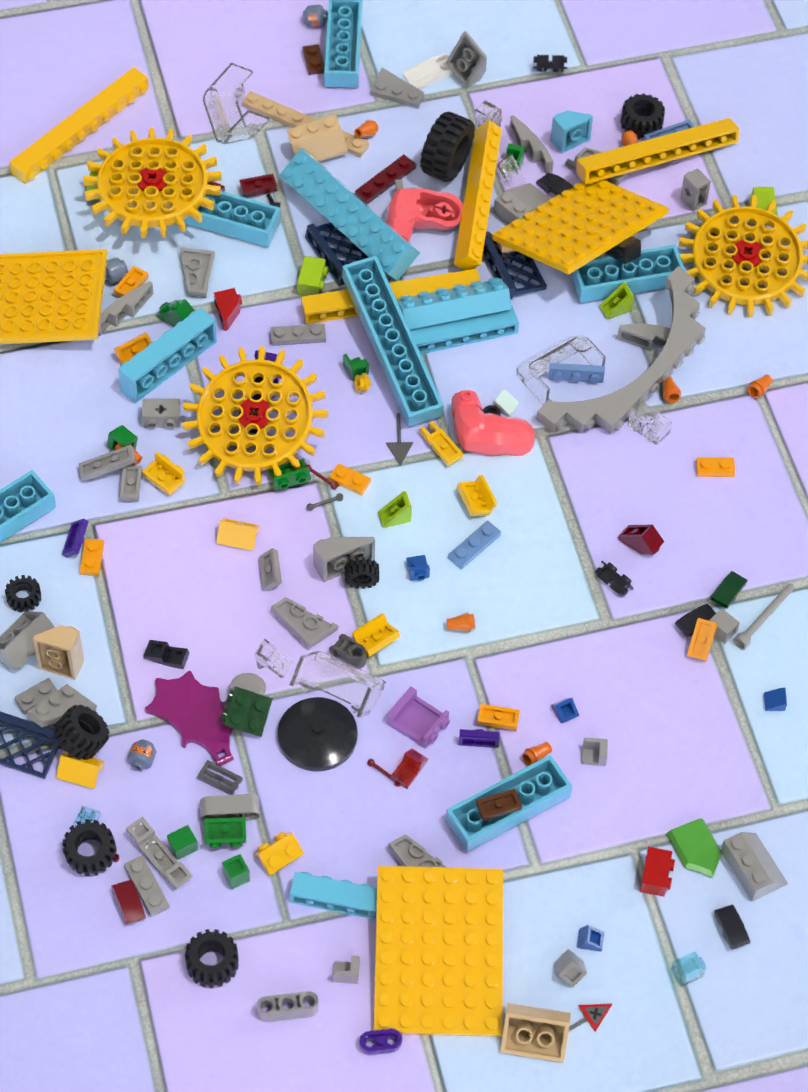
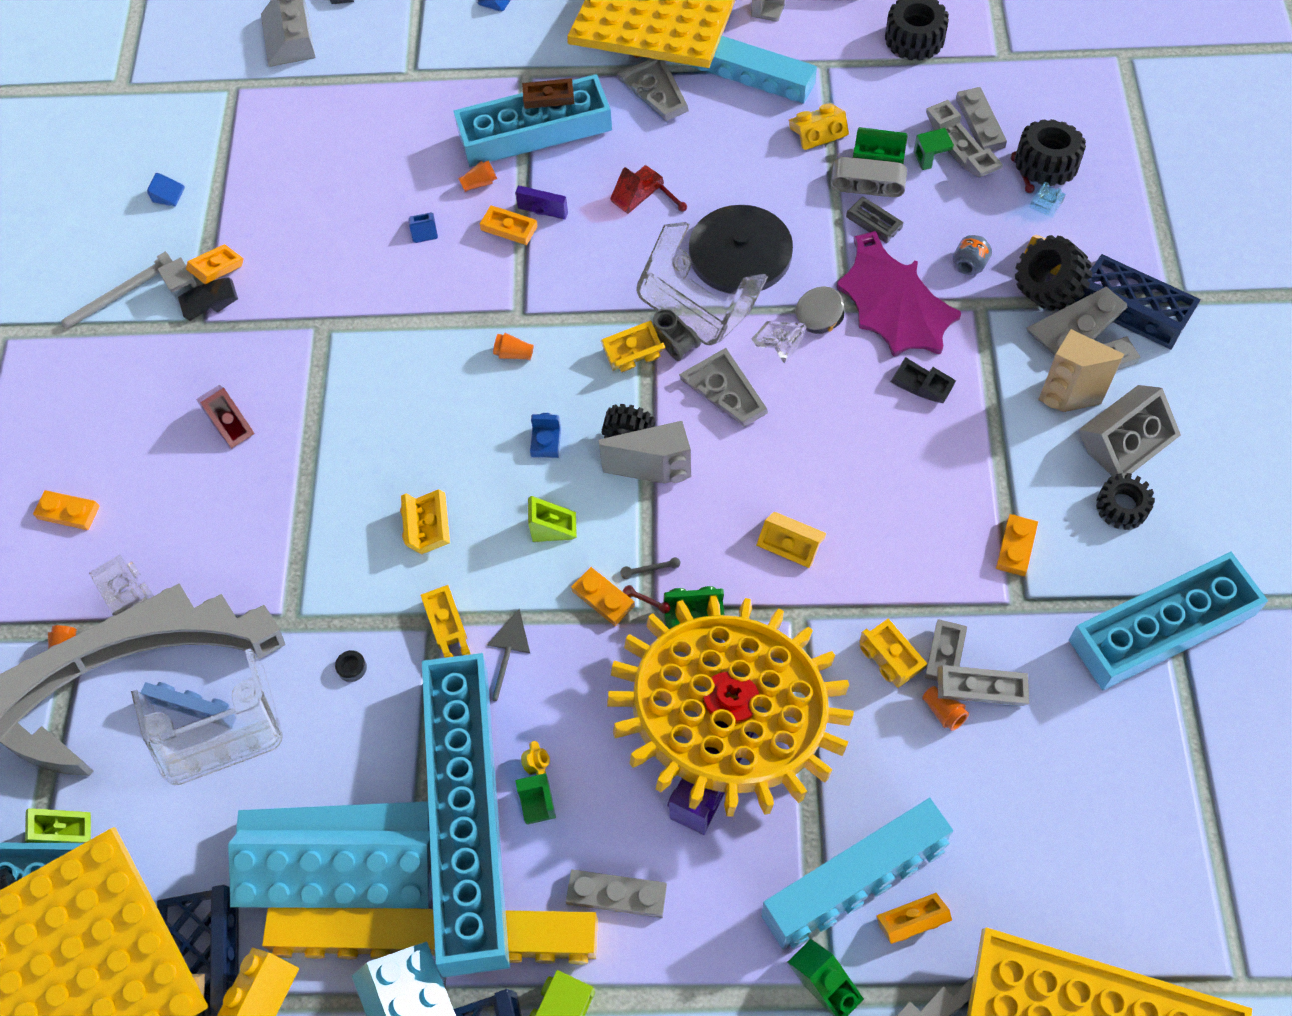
camera: 160 degrees left, 5 degrees up
dark purple plate [62,518,89,558] -> none
green panel [107,425,138,450] -> none
dark red slope [111,879,146,925] -> none
light grey brick [142,399,181,429] -> none
red slope [214,288,242,331] -> none
dark green plate [221,686,273,737] -> none
green panel [222,854,250,890] -> none
light grey plate [259,548,282,591] -> none
medium lavender panel [387,686,450,749] -> none
medium blue plate [448,520,501,570] -> none
coral piece [451,390,535,456] -> none
light aqua slope [494,389,519,417] -> none
light grey panel [582,737,608,766] -> none
black hinge [595,561,634,597] -> none
red brick [640,847,675,897] -> none
bright green tile [667,818,722,878] -> none
dark green slope [711,571,748,609] -> none

